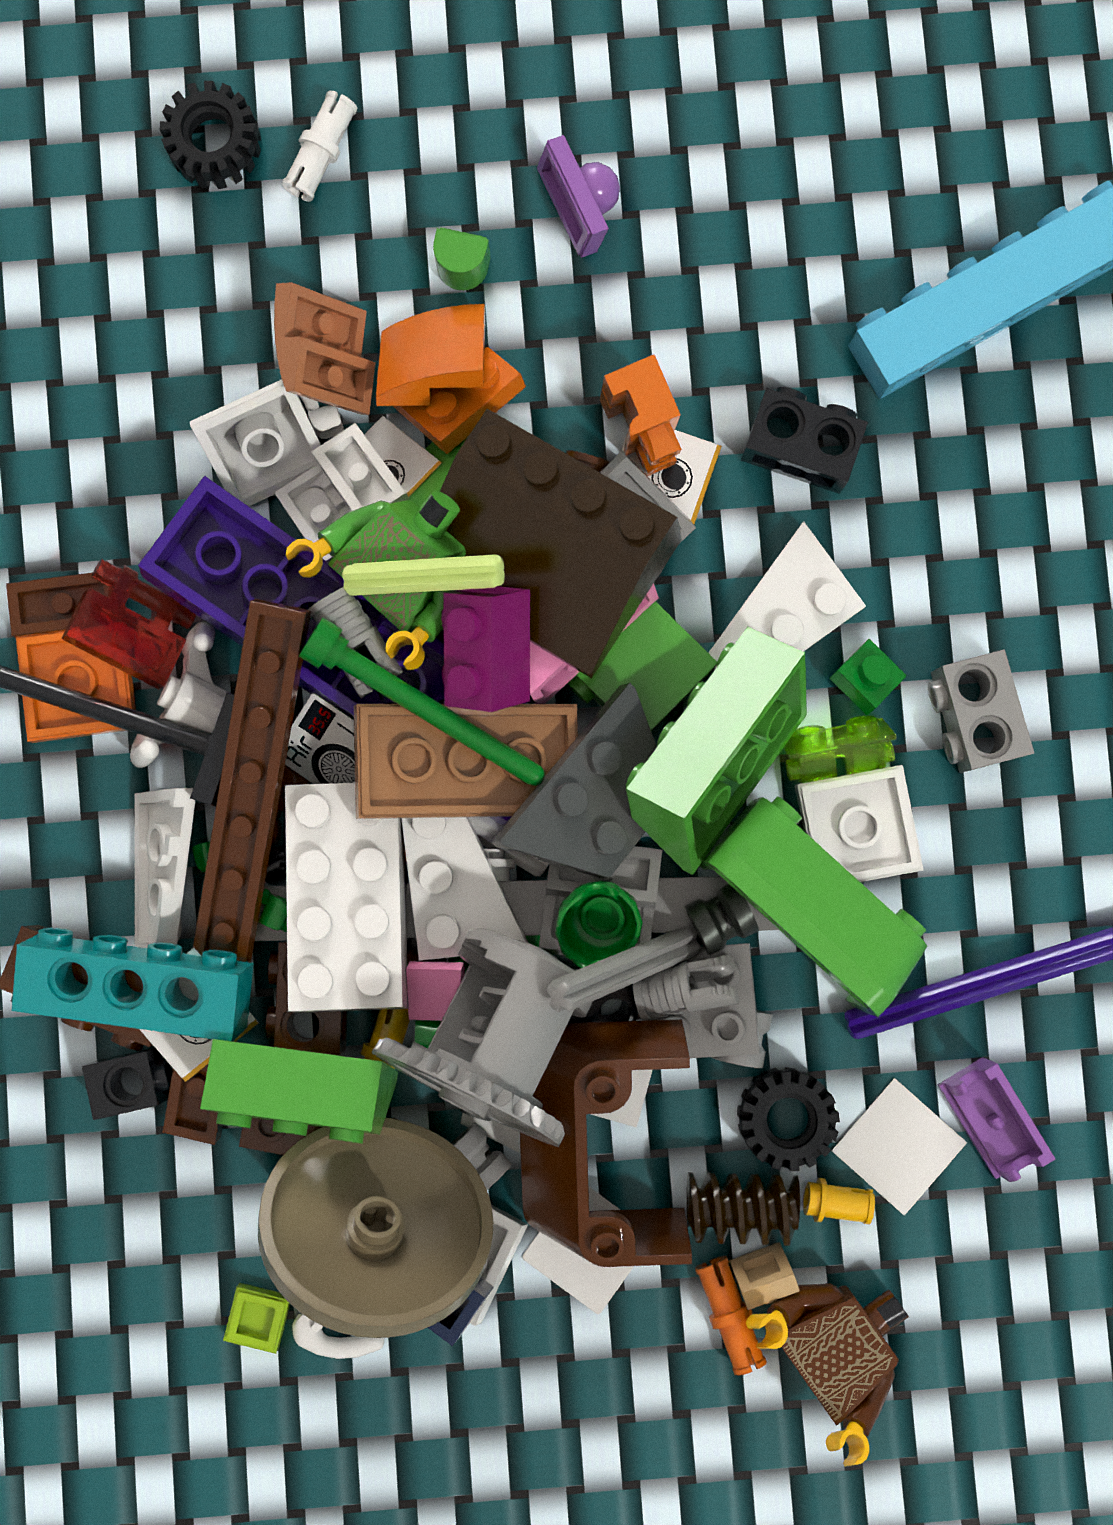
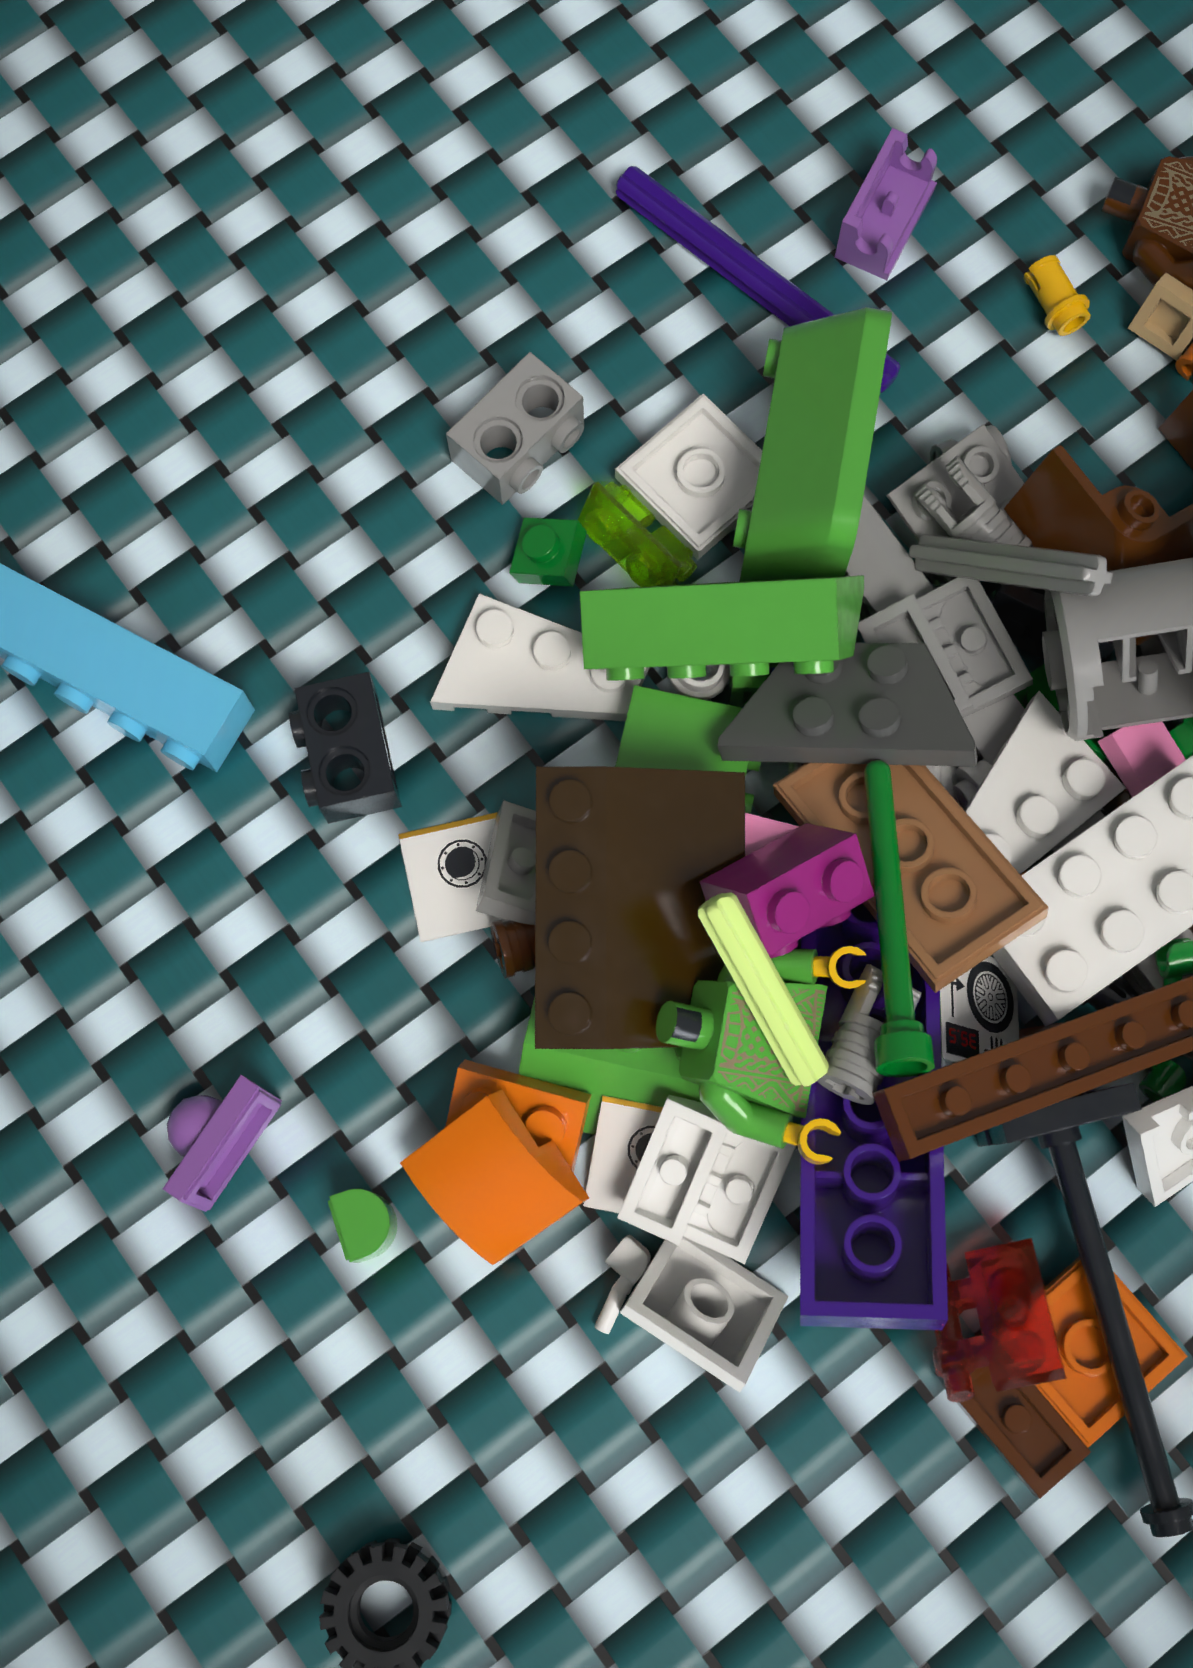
camera: 120 degrees left, 10 degrees down
white piece [130,621,232,768] -> none
nougat slope [274,282,376,415] -> none
white pin [282,91,357,202] -> none
green hair [555,881,643,968] -> none
orange hips [600,354,682,476] -> none
pearl dark grey wheel [684,884,759,955] -> none
dark brown piece [686,1172,800,1246] -> none
black tyre [737,1067,840,1171] -> none
white sticker [831,1078,967,1216] -> none

